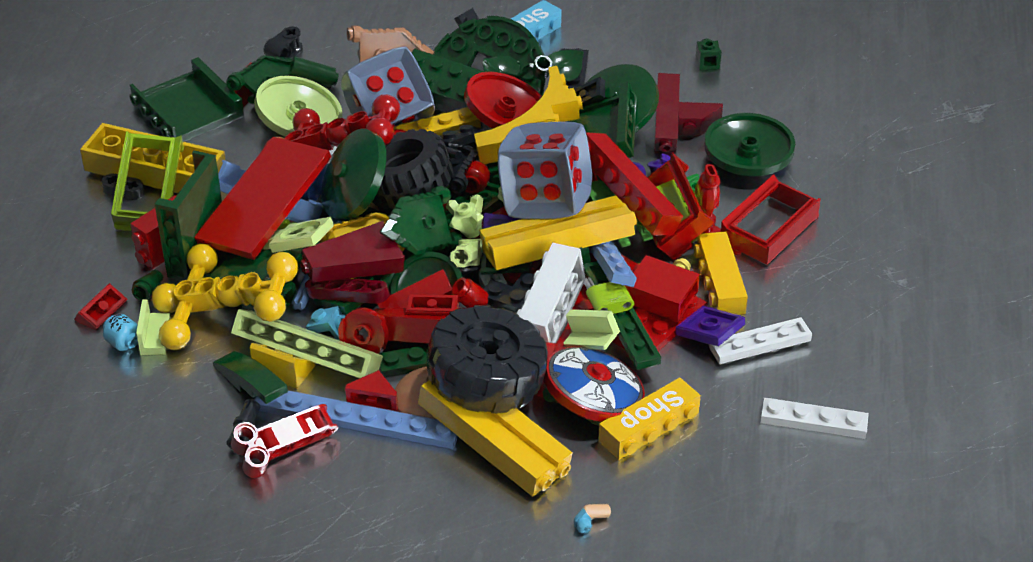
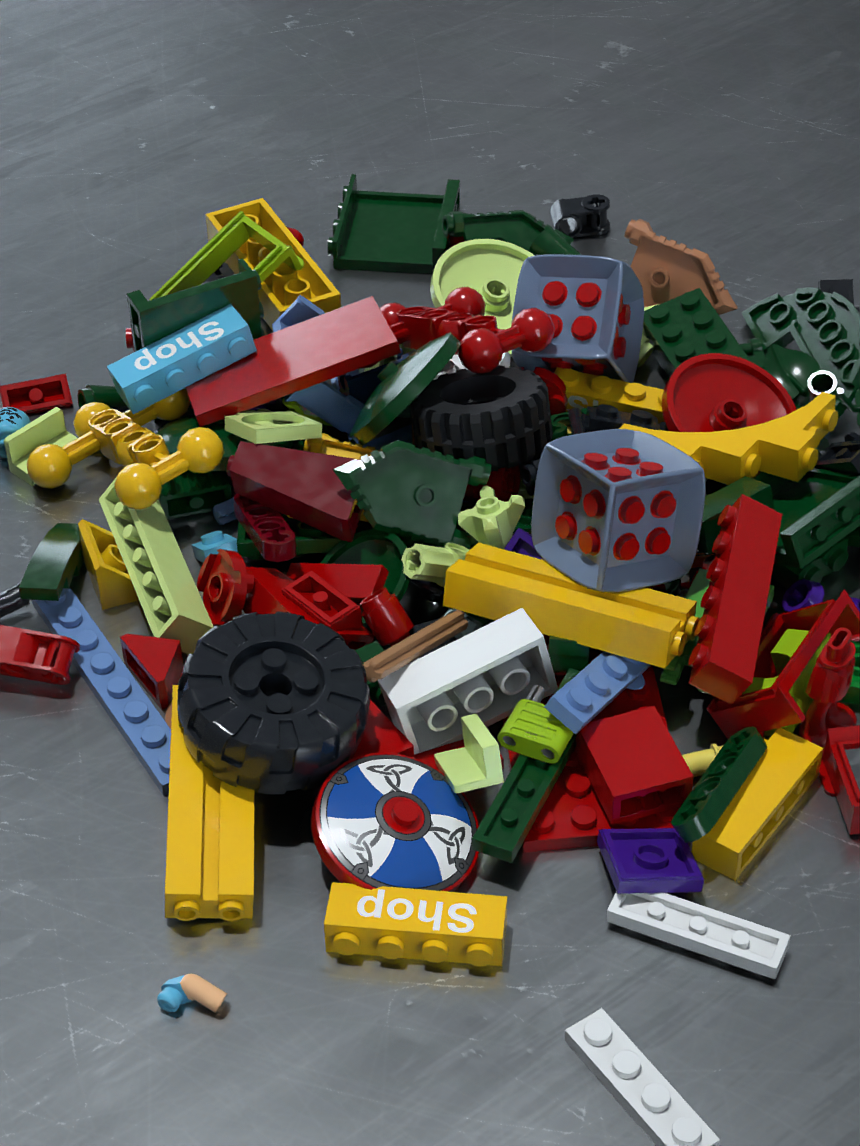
camera: 45 degrees right, 0 degrees up
none -> medium azure brick [107,304,257,414]
none -> medium nougat axle [363,610,468,683]
none -> dark green beam [671,726,767,843]

